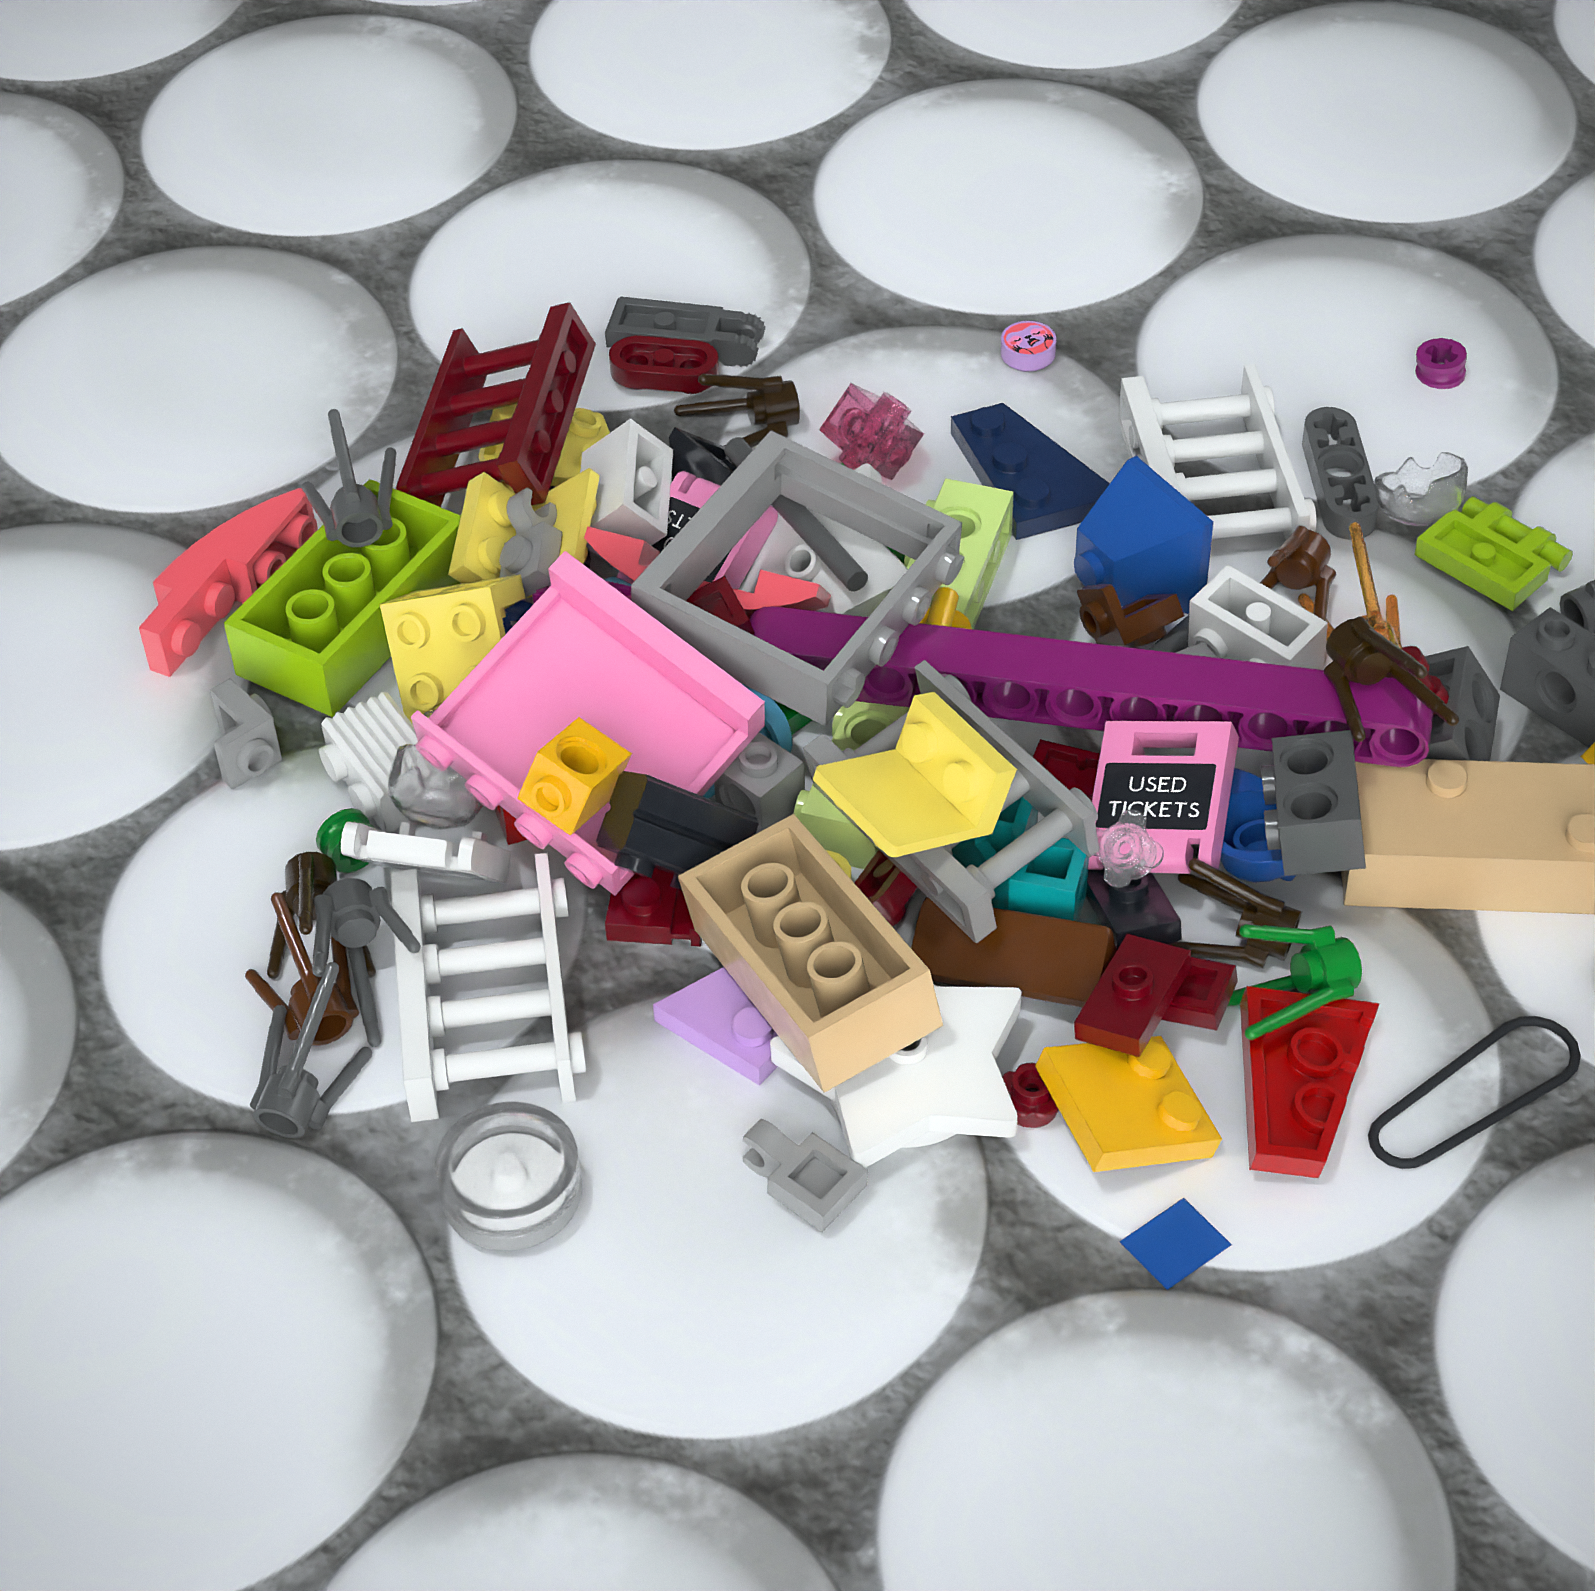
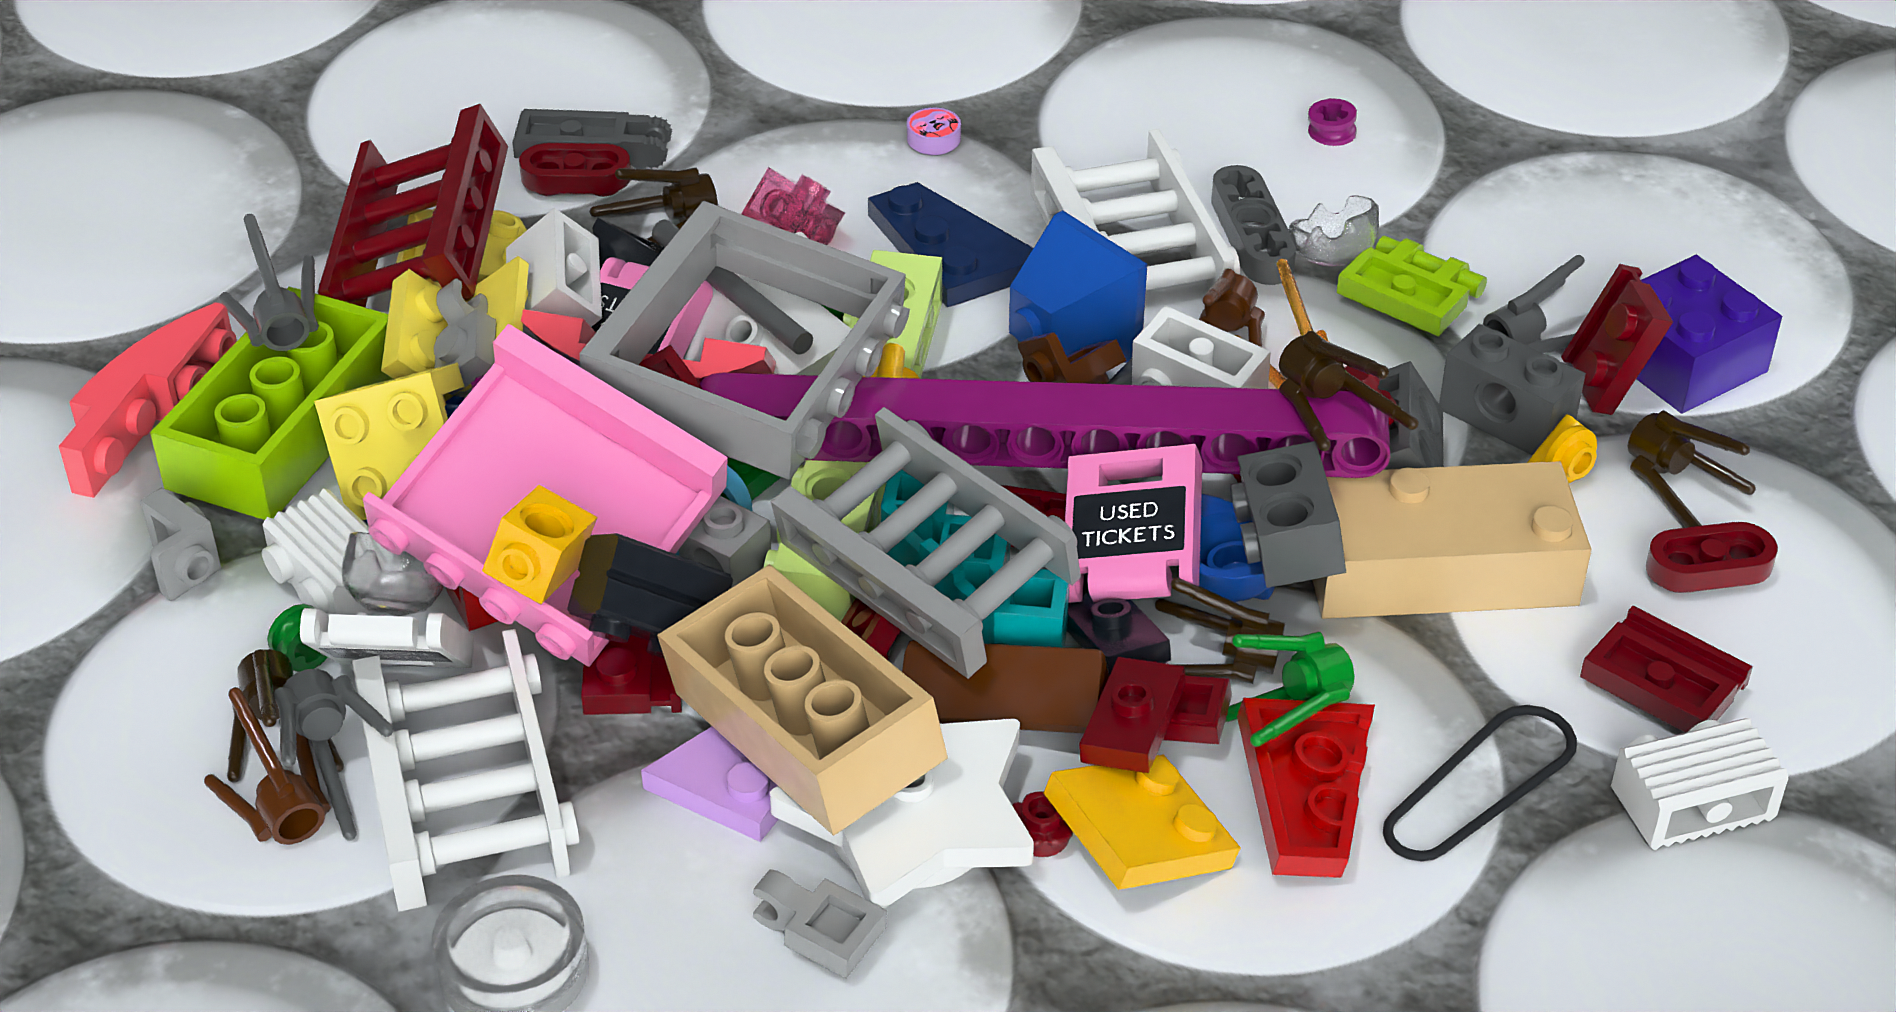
camera: 10 degrees left, 5 degrees down
dark grey plant [250,962,372,1138] -> none
light yellow bracket [813,692,1017,857] -> none
clear plate [1093,810,1164,888] -> none
blue sticker [1119,1198,1232,1290] -> none

